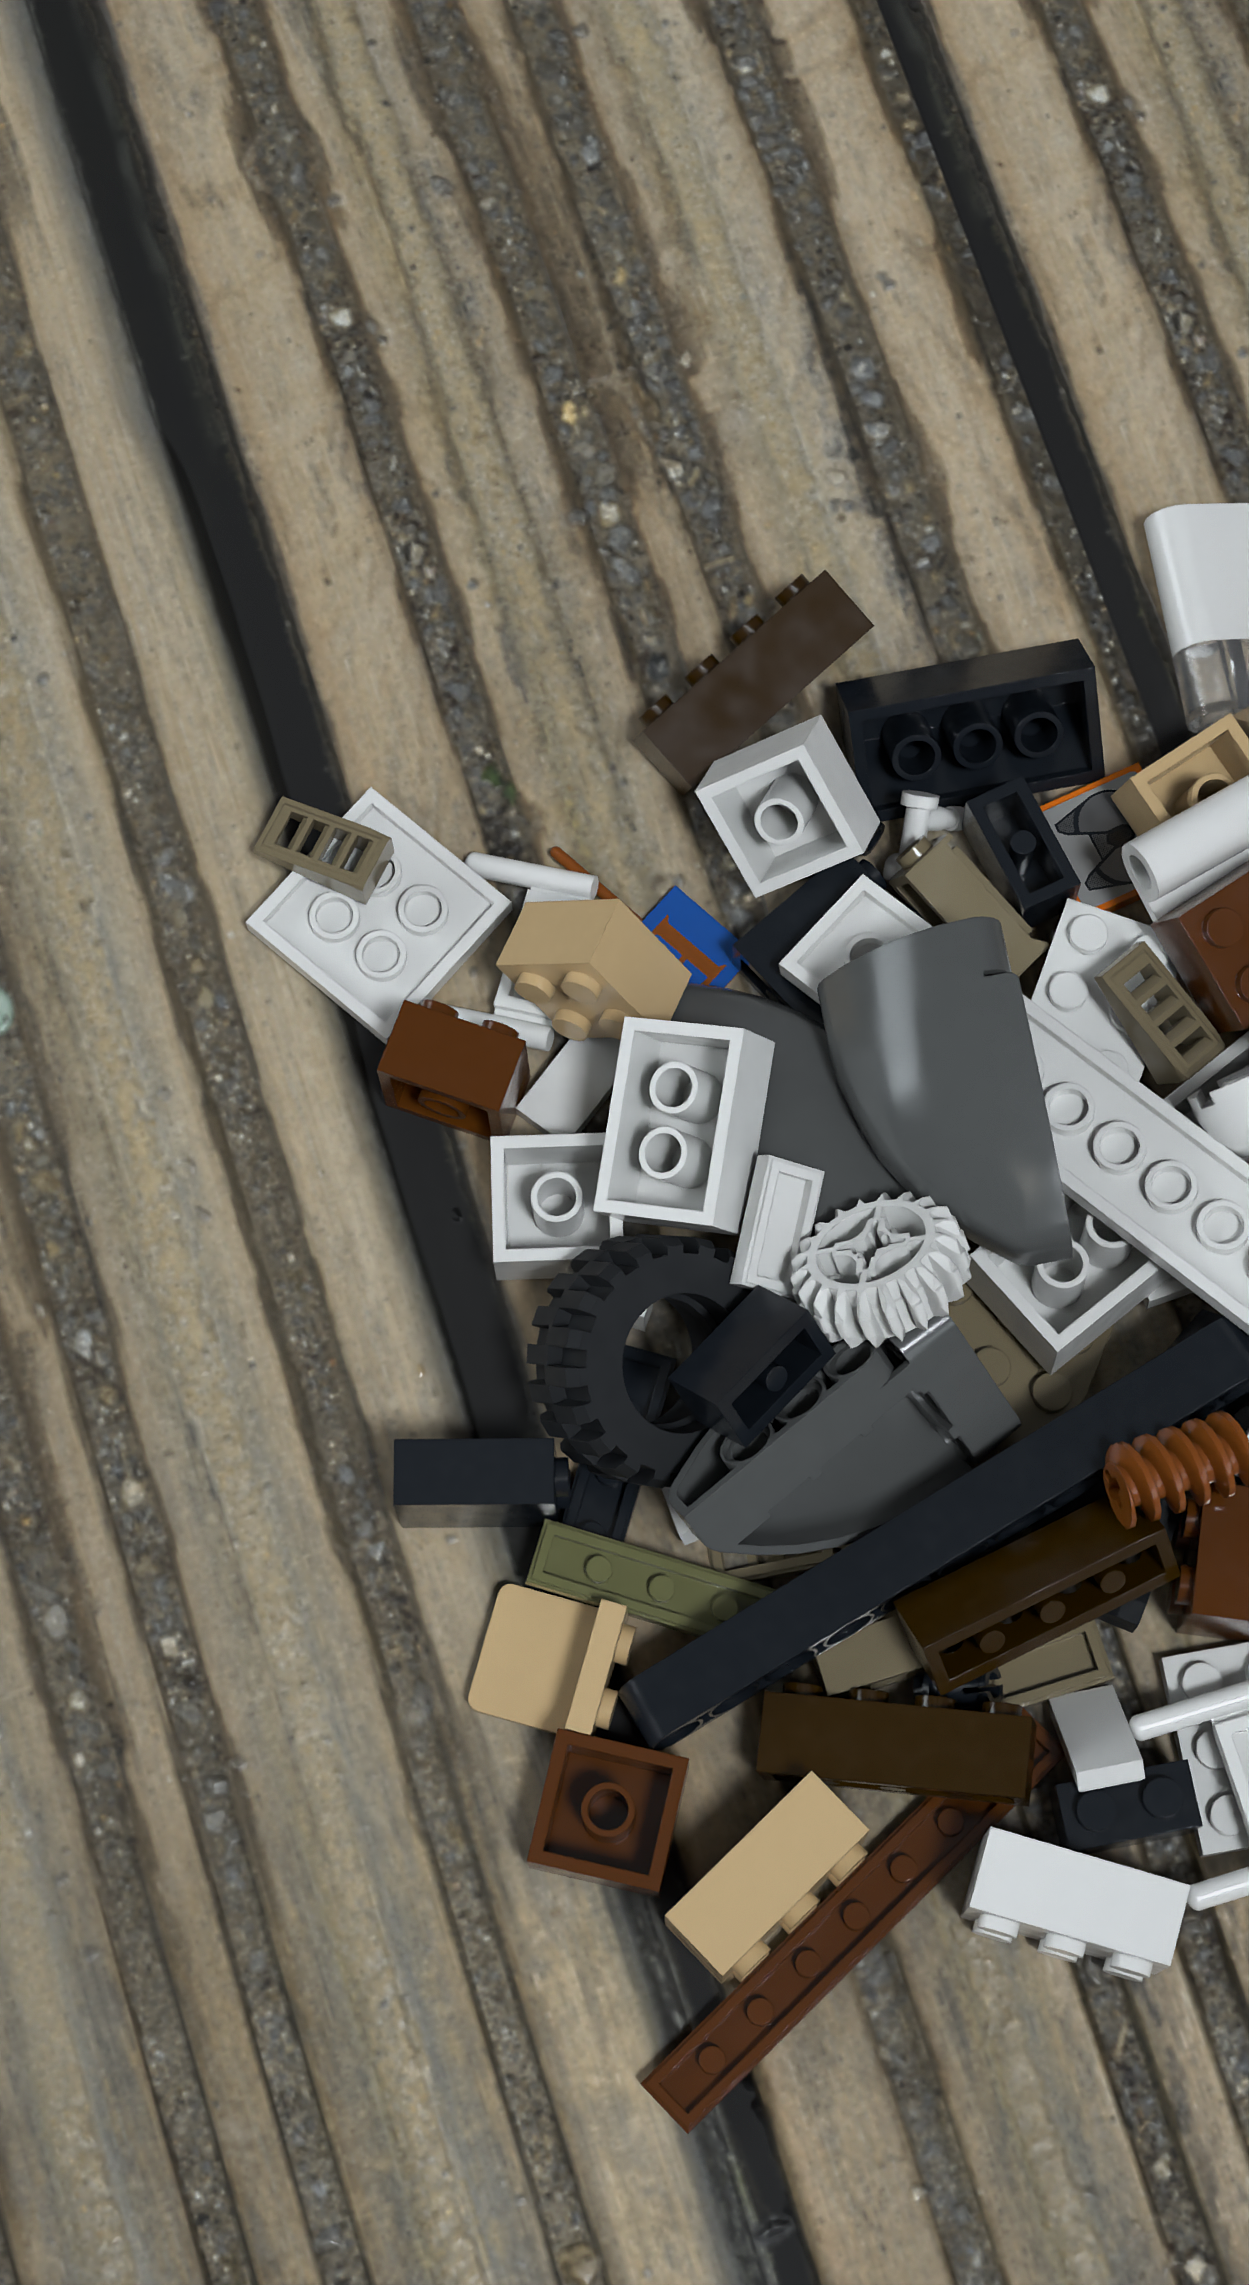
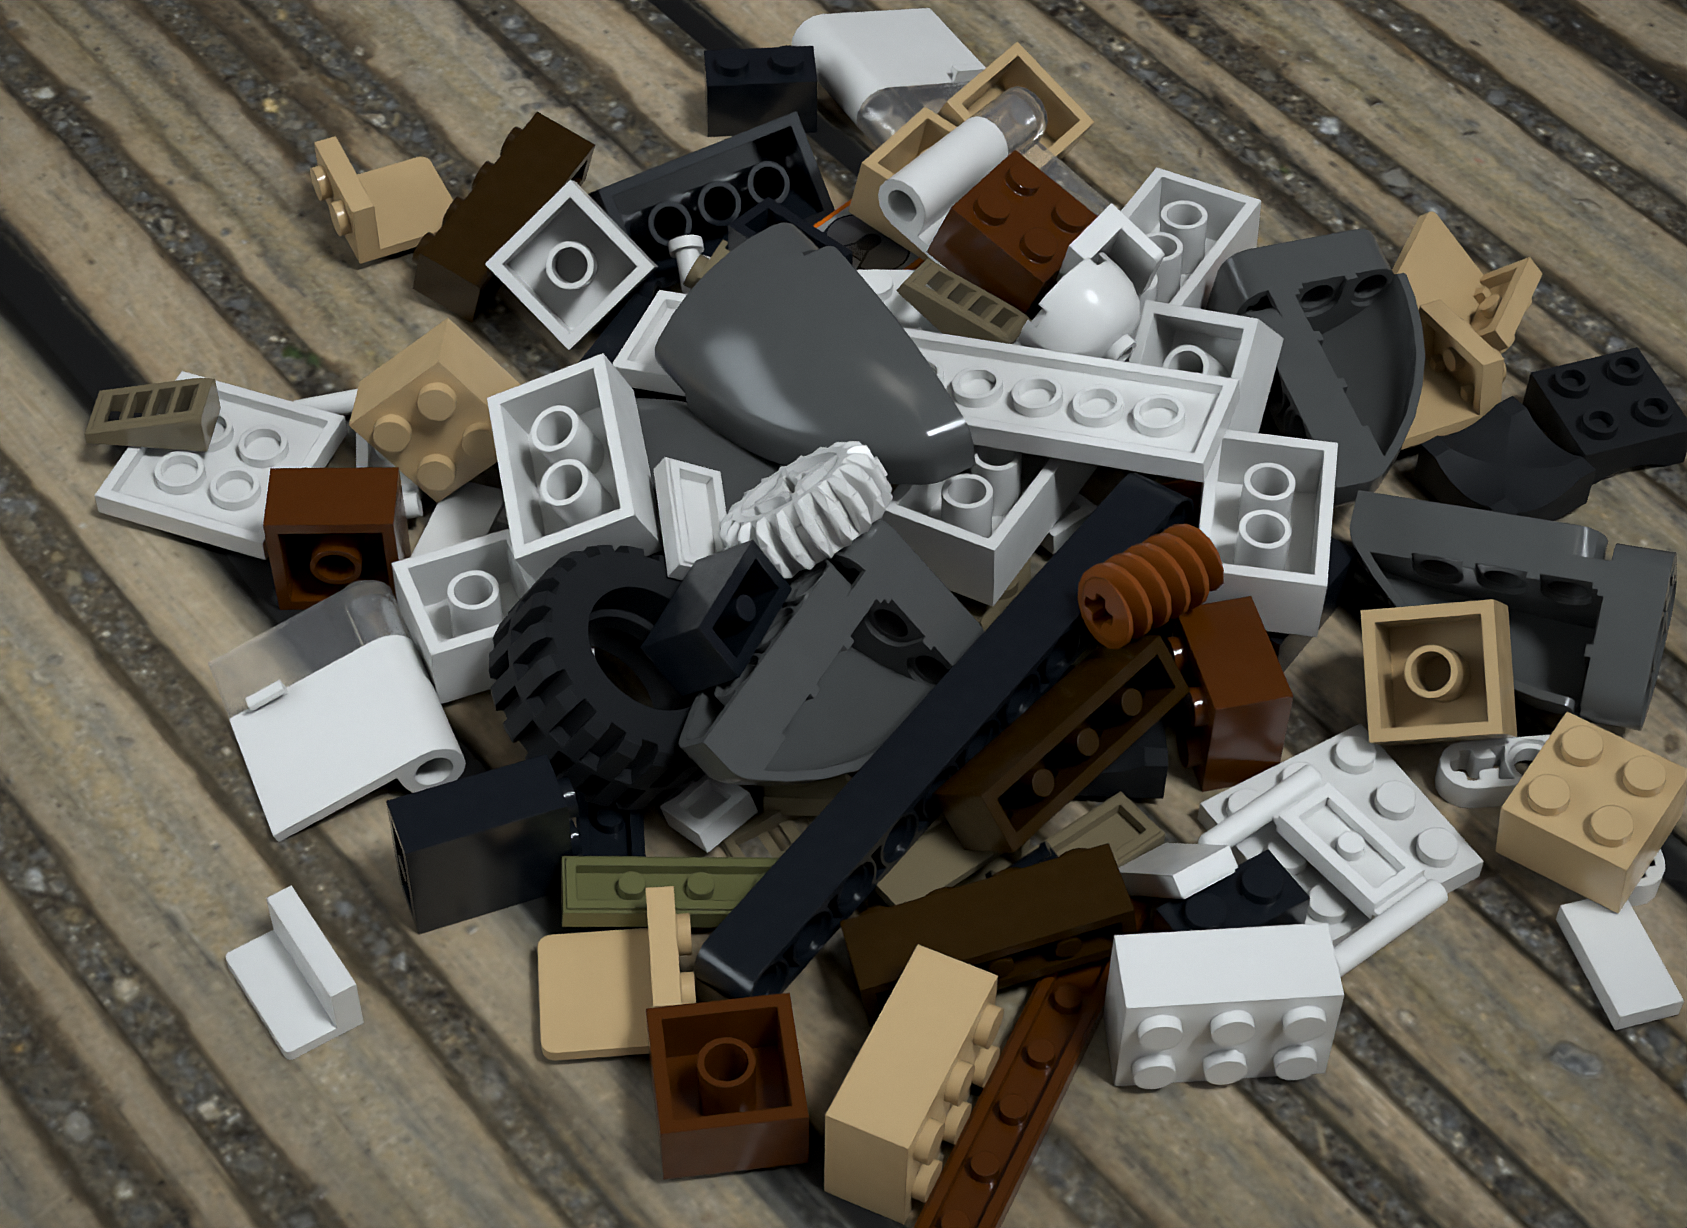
camera: 25 degrees left, 25 degrees down
none -> white door [208,580,466,842]
none -> white panel [226,885,364,1060]
none -> tan bracket [310,136,453,264]
none -> black brick [704,45,818,137]

